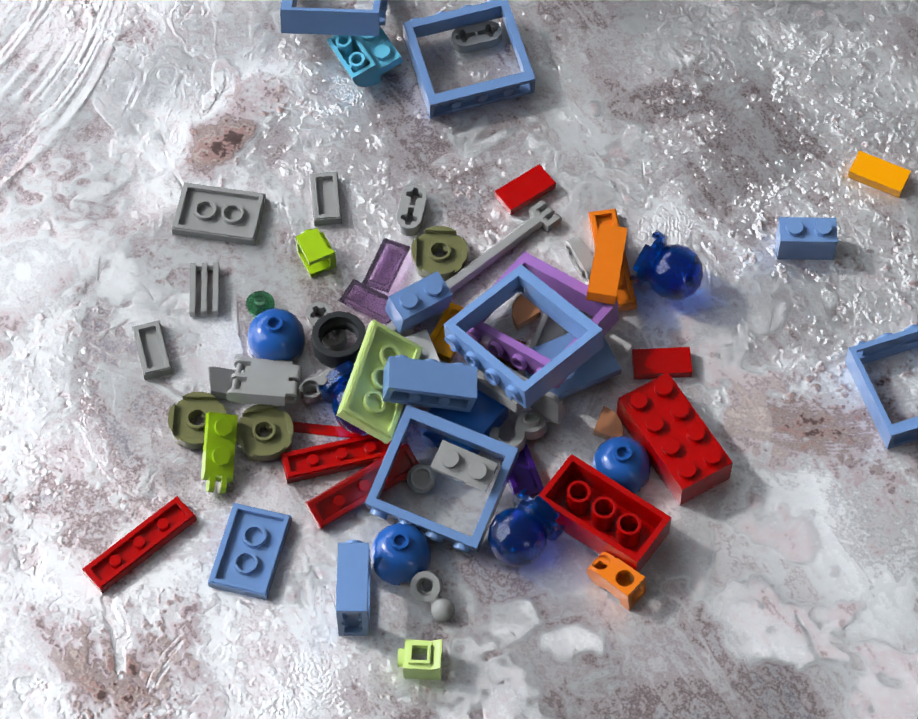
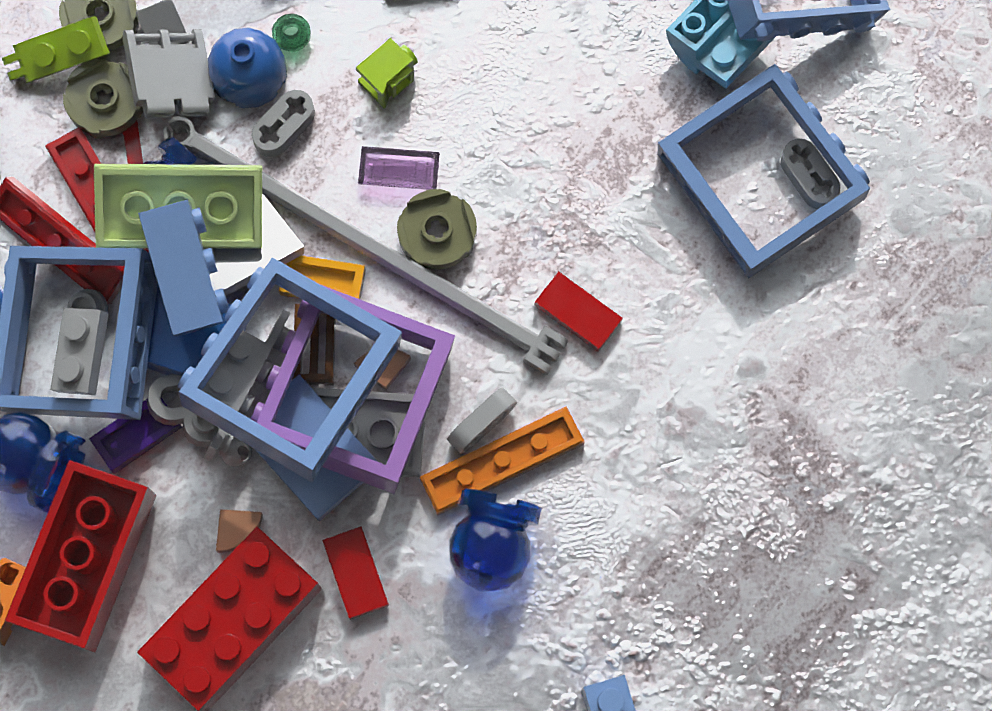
camera: 70 degrees right, 15 degrees up
light grey tile [310,171,342,226] -> none
black tyre [311,311,366,369] -> none
clear purple tile [339,279,391,325] -> none
medium blue brick [385,271,453,333] -> none
light grey beam [397,184,427,236] -> none
orange tile [586,223,628,305] -> none
blue cylinder [592,436,651,494] -> none

